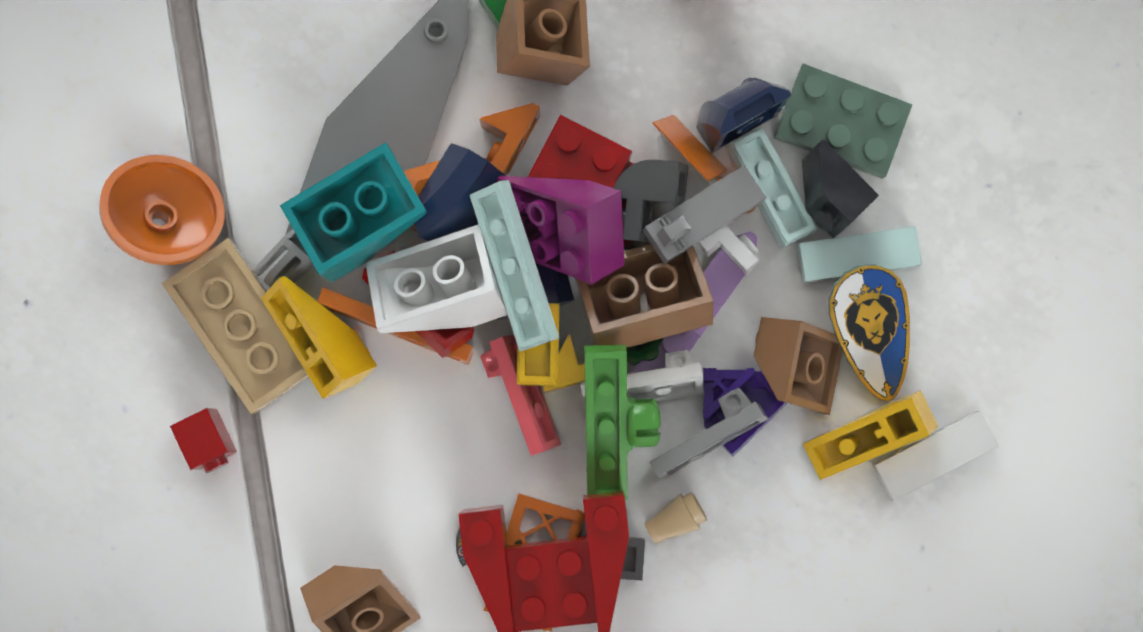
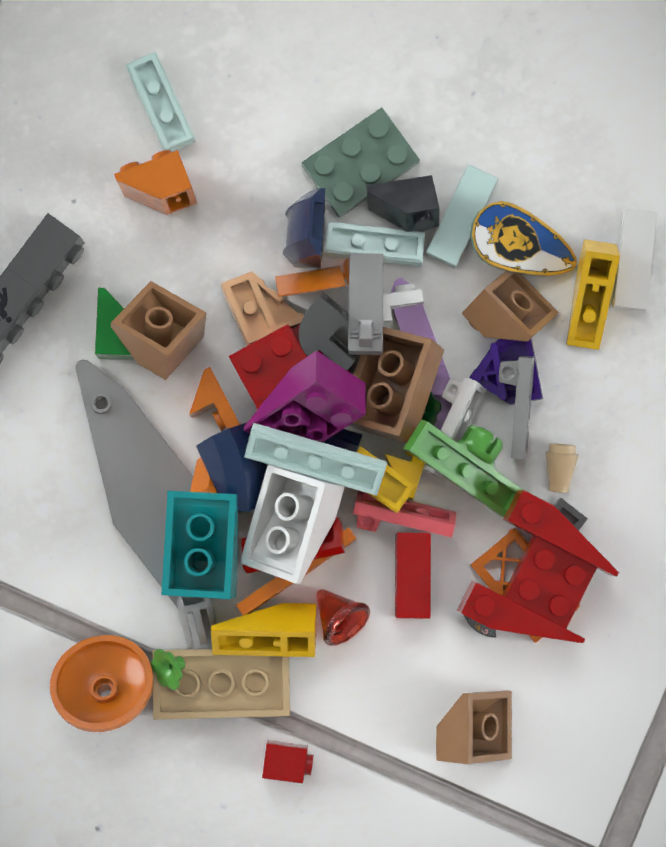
camera: 55 degrees left, 0 degrees up
none -> bright green plant [151,649,185,690]
none -> light nougat wing [220,271,304,346]
none -> clear red hat [316,589,370,646]
none -> red piece [395,532,431,619]

